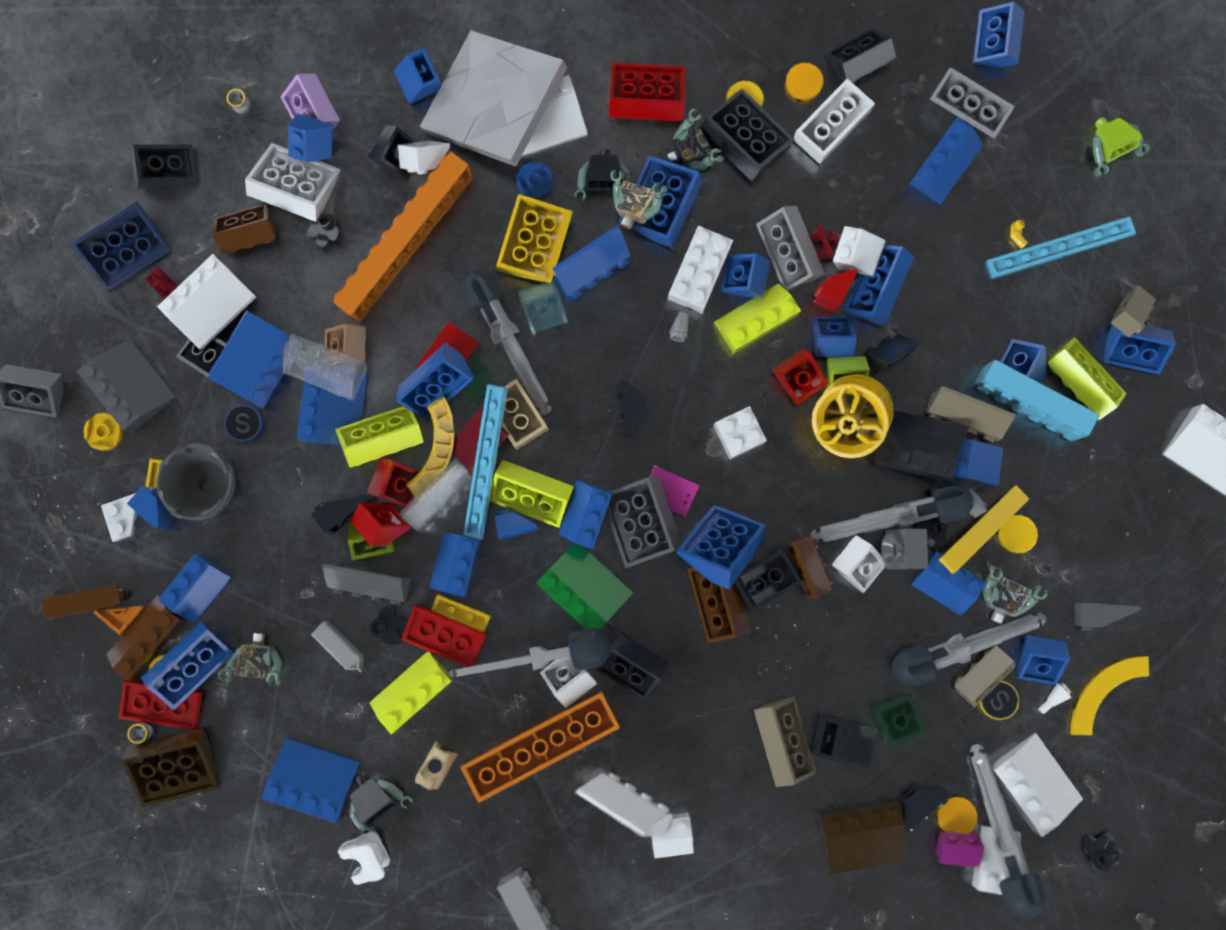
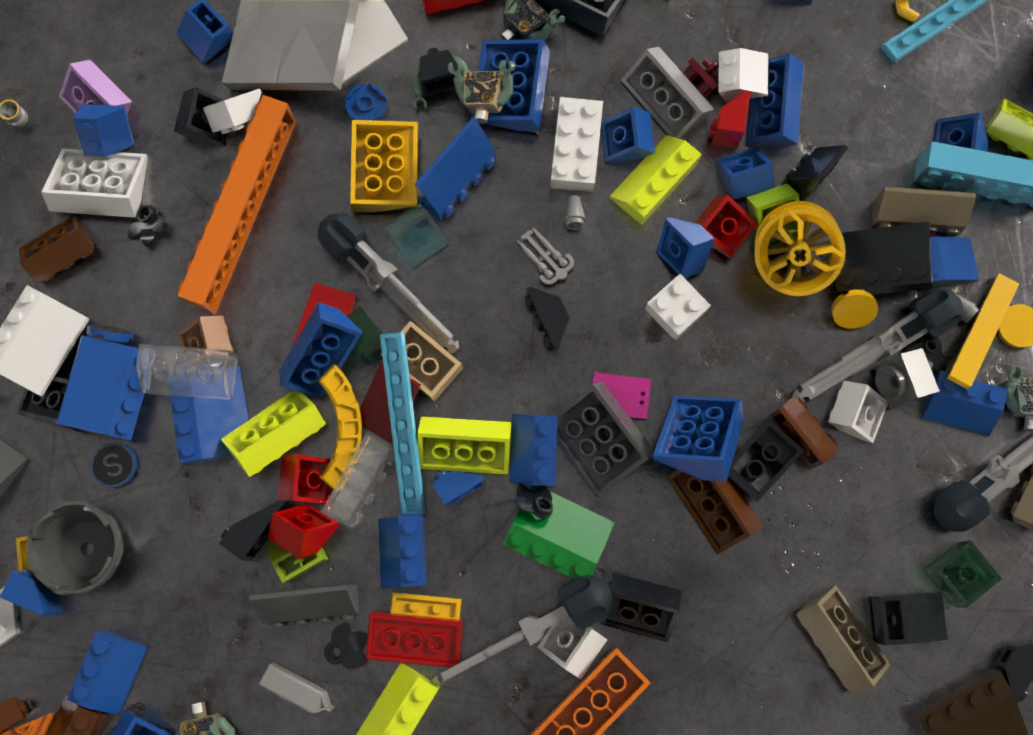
camera: 15 degrees left, 5 degrees down
none -> blue tile [86,325,134,343]
none -> black plate [514,483,553,519]
none -> light grey piece [516,228,574,285]
none -> blue slope [656,217,714,278]
none -> yellow tile [831,290,878,329]

